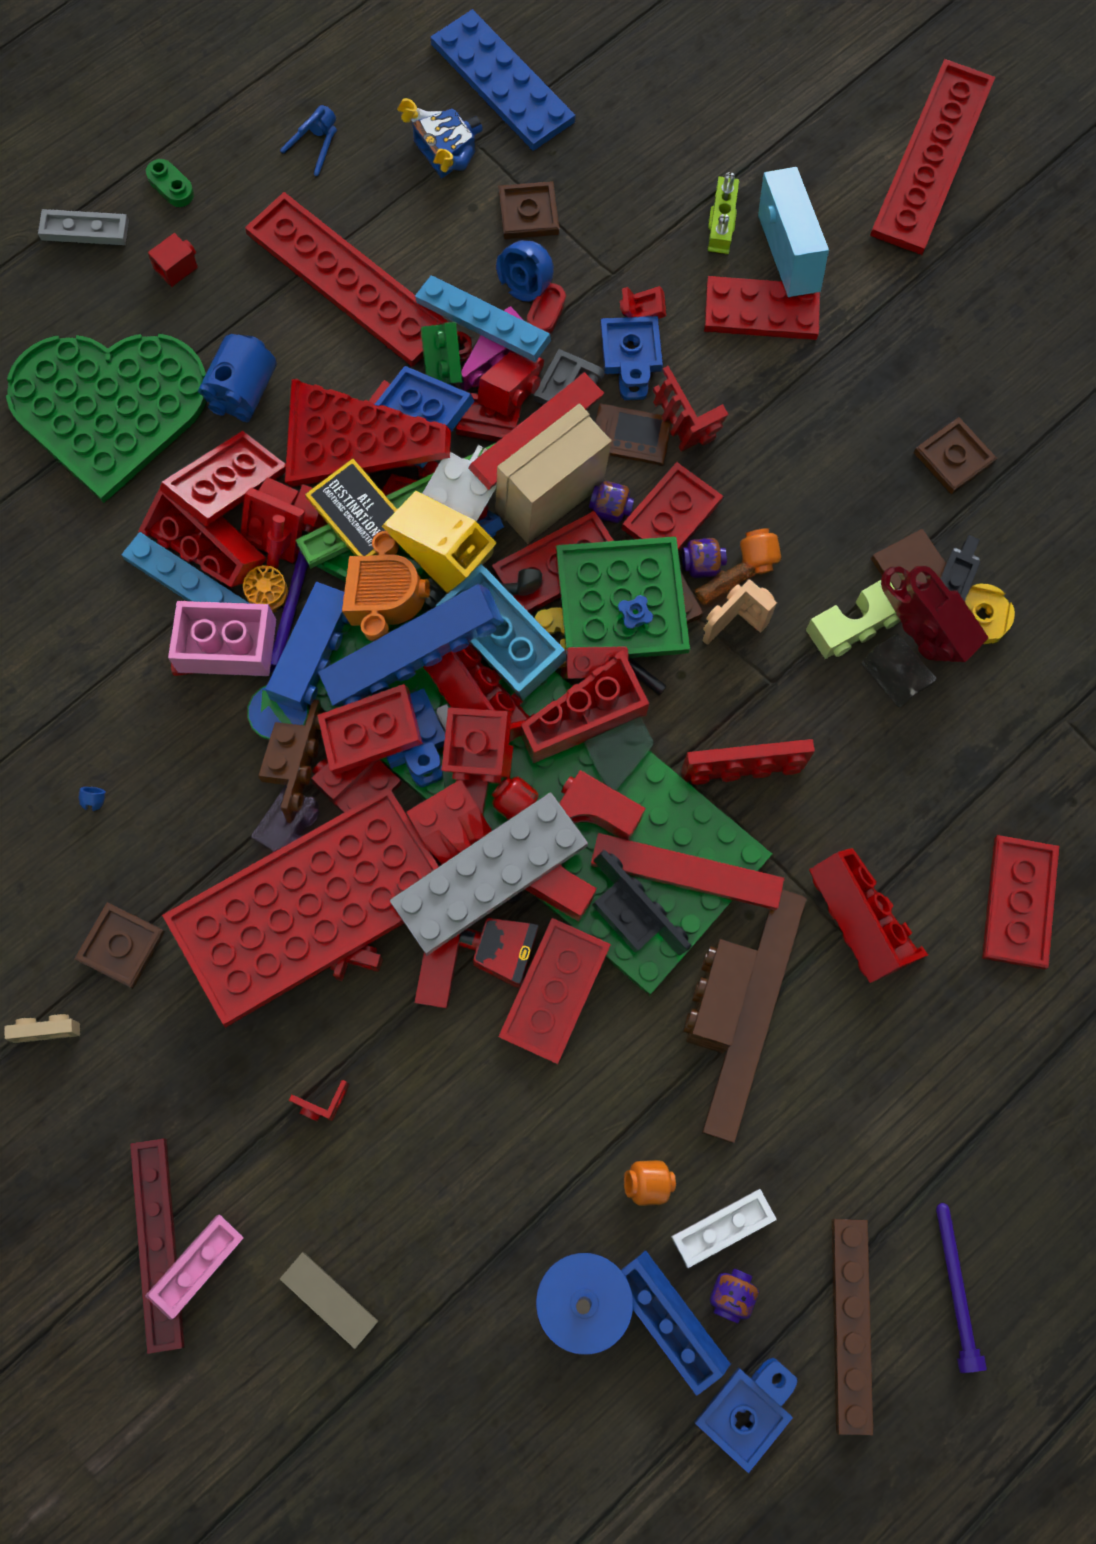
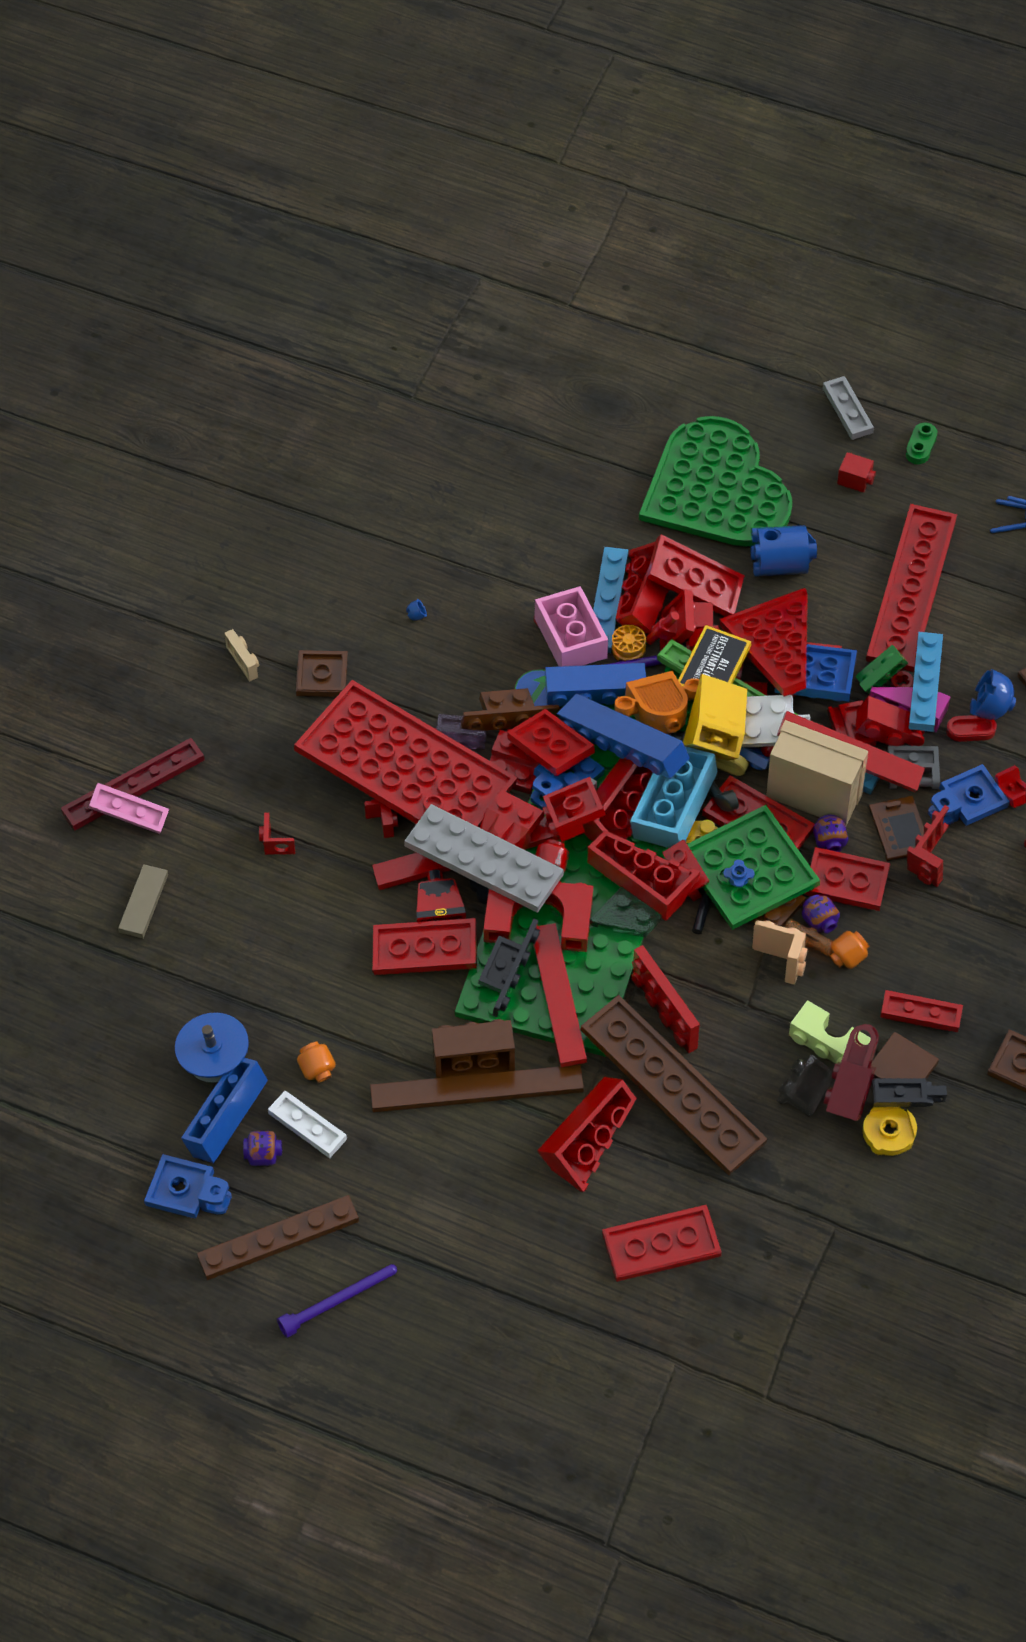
camera: 70 degrees right, 15 degrees down
none -> reddish brown plate [580,995,767,1175]
none -> red plate [881,990,963,1032]

